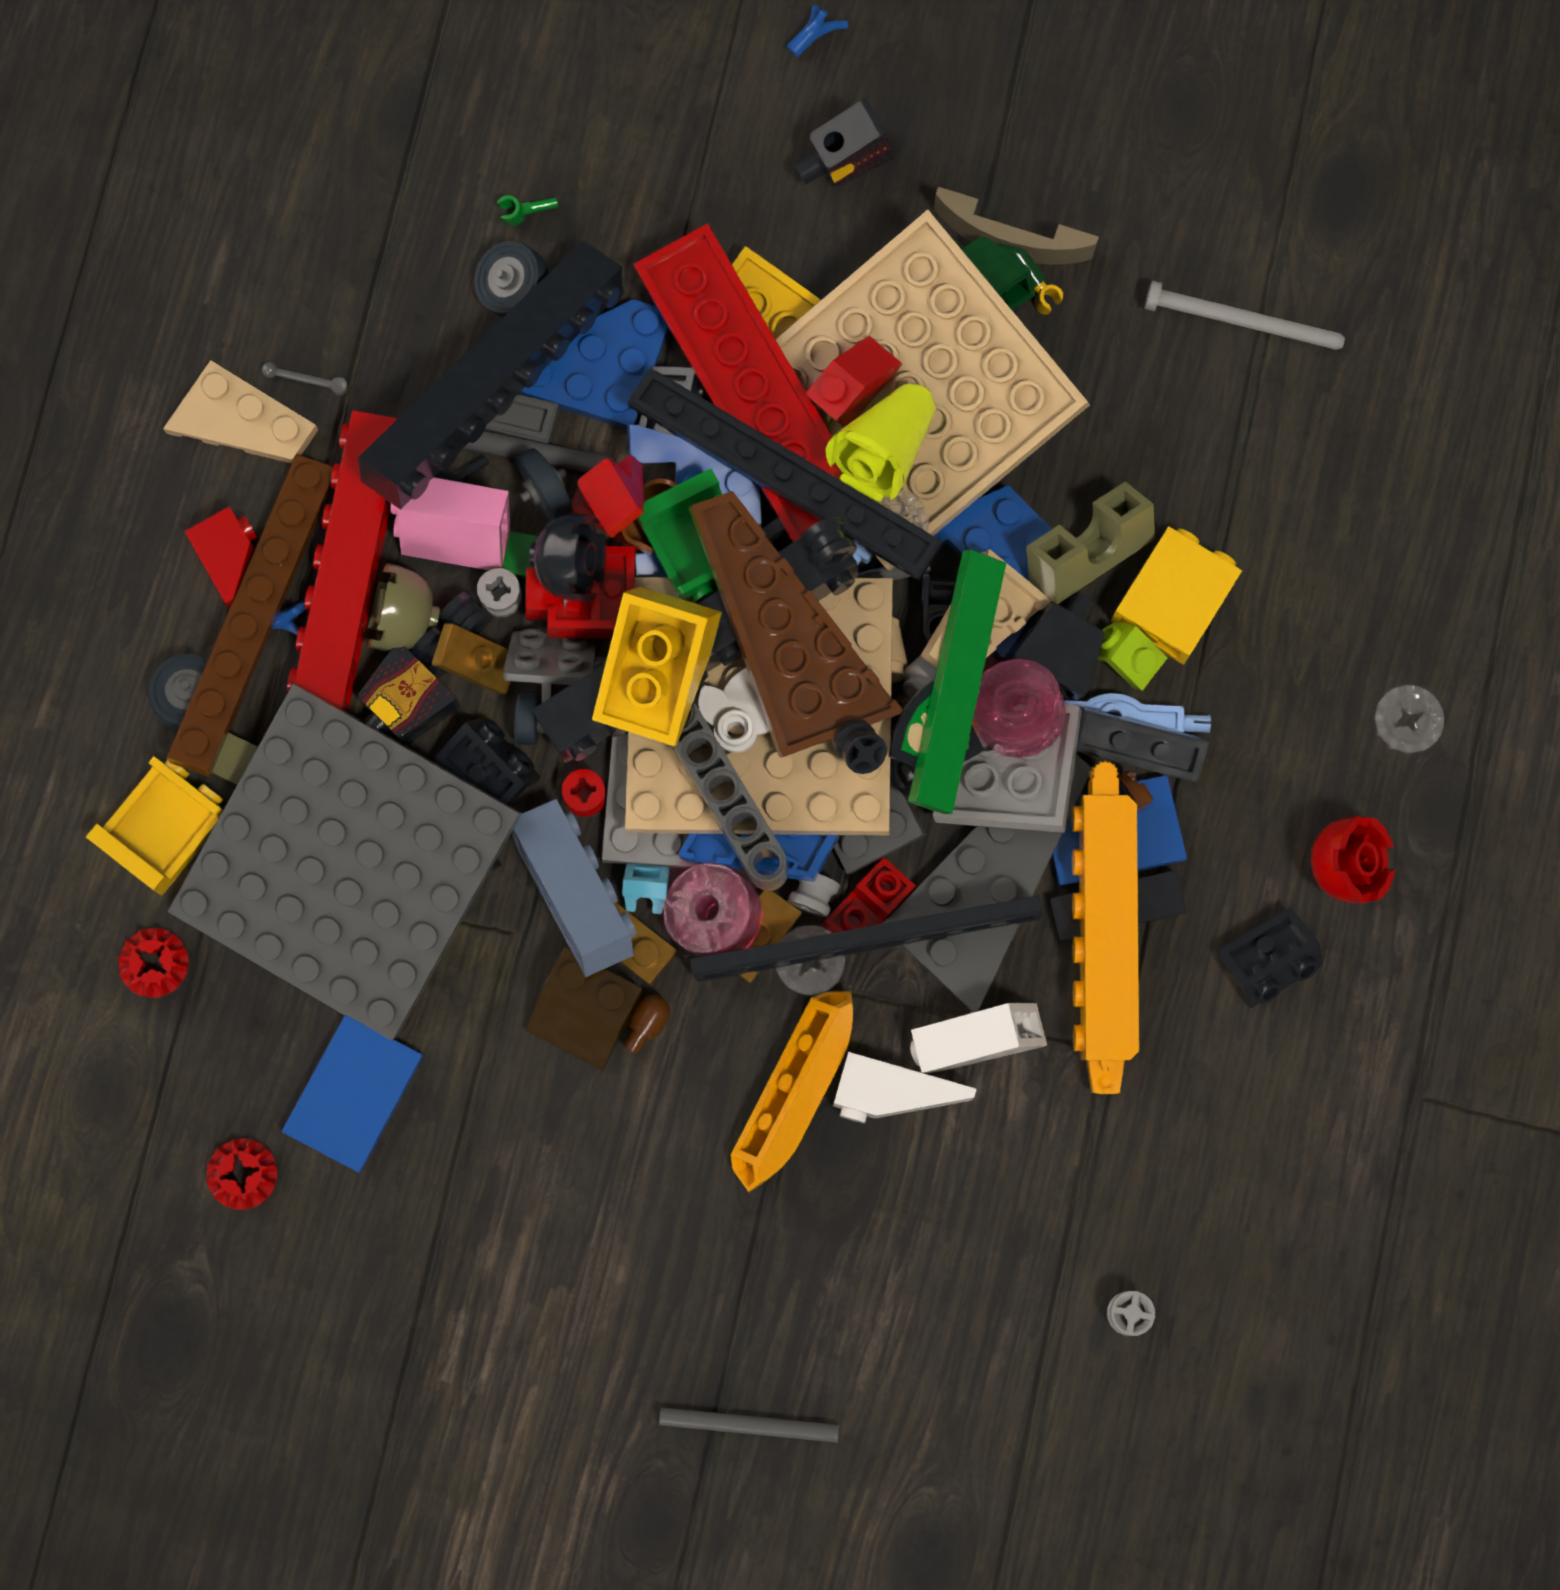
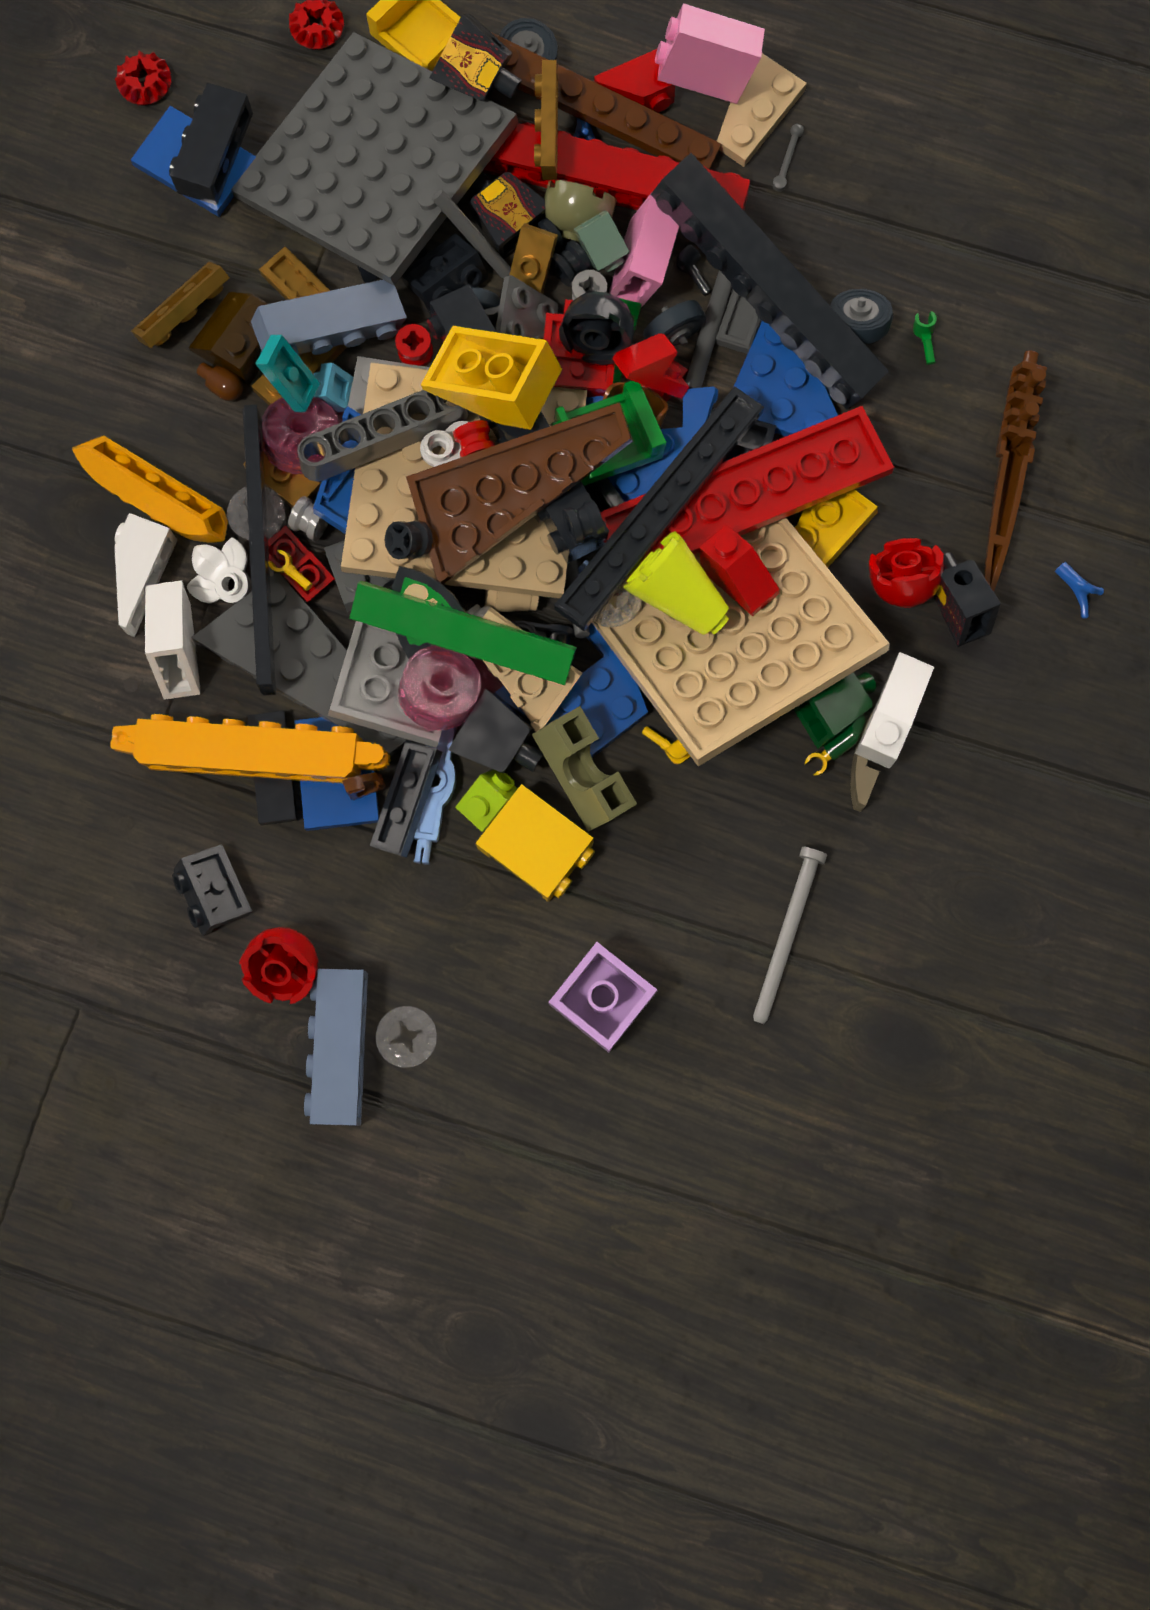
camera: 100 degrees right, 0 degrees up
none -> pearl gold plate [131,262,230,348]
none -> black brick [169,82,253,205]
none -> white plate [187,538,251,603]
none -> teal plate [256,335,320,412]
none -> pearl gold plate [259,247,330,300]
none -> yellow hand [268,550,313,591]
none -> sand blue brick [304,969,368,1126]
none -> torso [429,13,522,101]
none -> dark grey bar [432,189,511,279]
none -> red wheel [453,420,495,458]
none -> pearl gold plate [534,60,558,180]
none -> lavender brick [549,942,657,1053]
none -> sand green slope [574,210,630,272]
none -> yellow hand [642,726,690,764]
none -> bright pink brick [655,3,765,104]
none -> white slope [855,652,934,769]
none -> red cylinder [869,538,944,608]
none -> reddish brown piece [984,350,1047,592]

